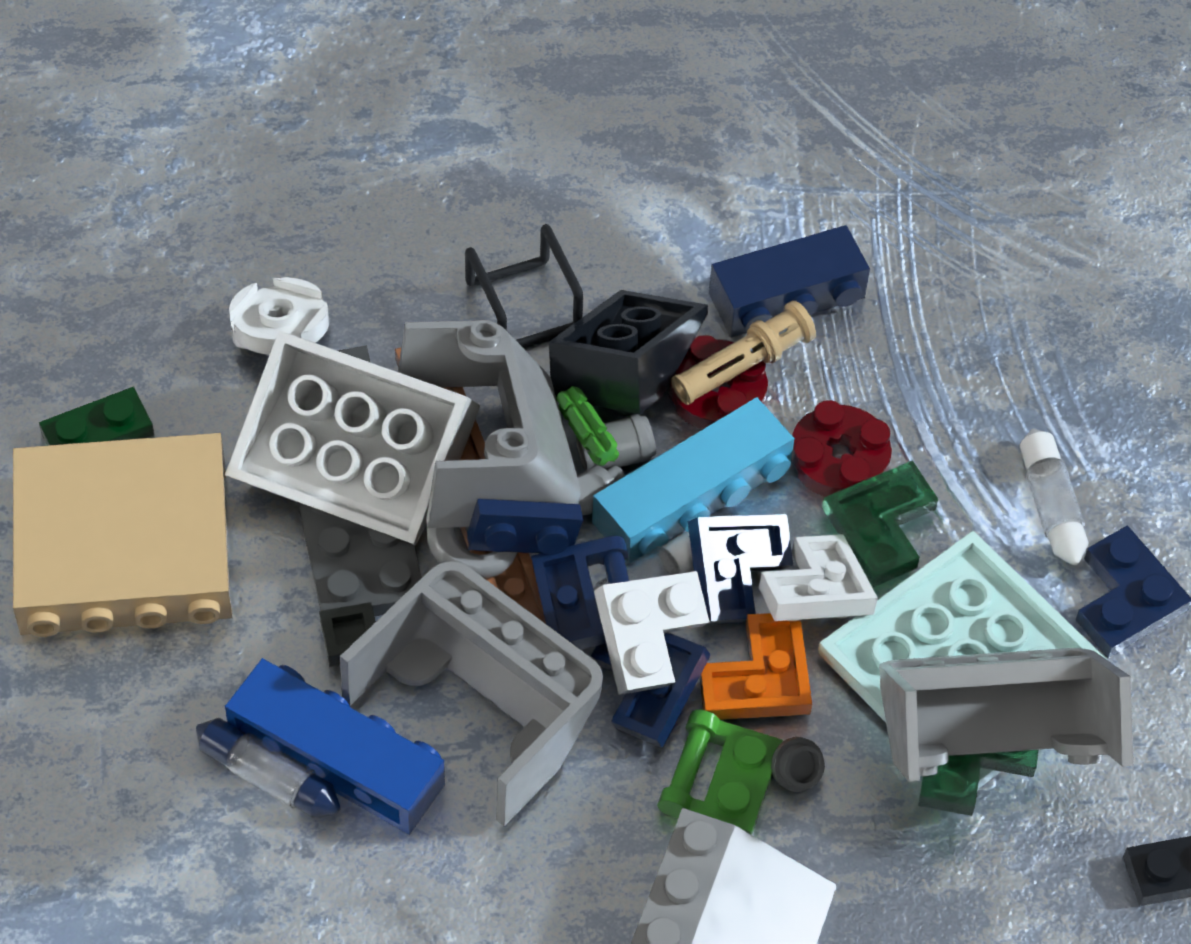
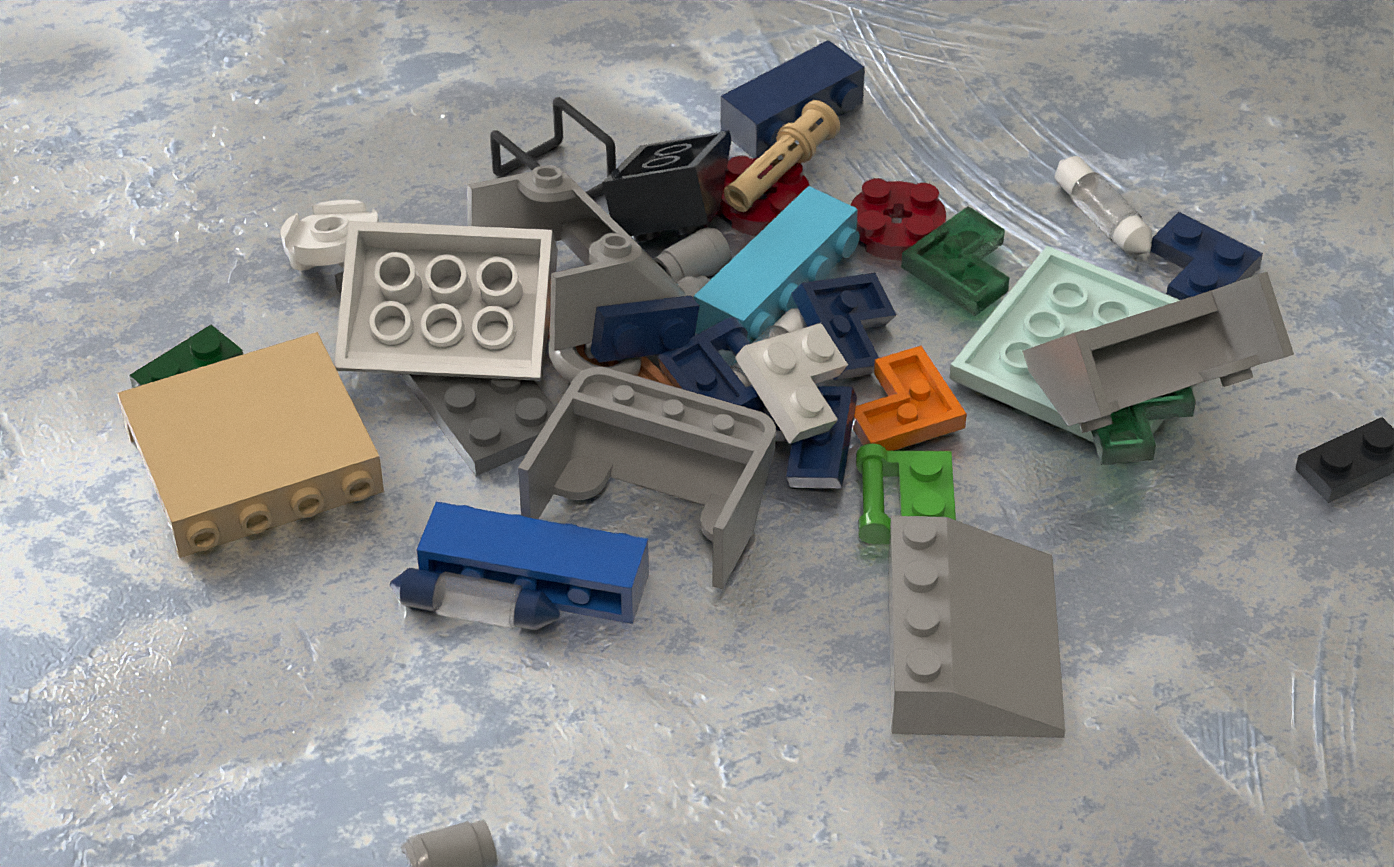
camera: 15 degrees left, 10 degrees down
pearl dark grey plate [319,602,376,667] -> none
bright green axle [556,386,619,466] -> none
white plate [759,534,878,621] -> none
dark grey plate [771,737,825,792] -> none

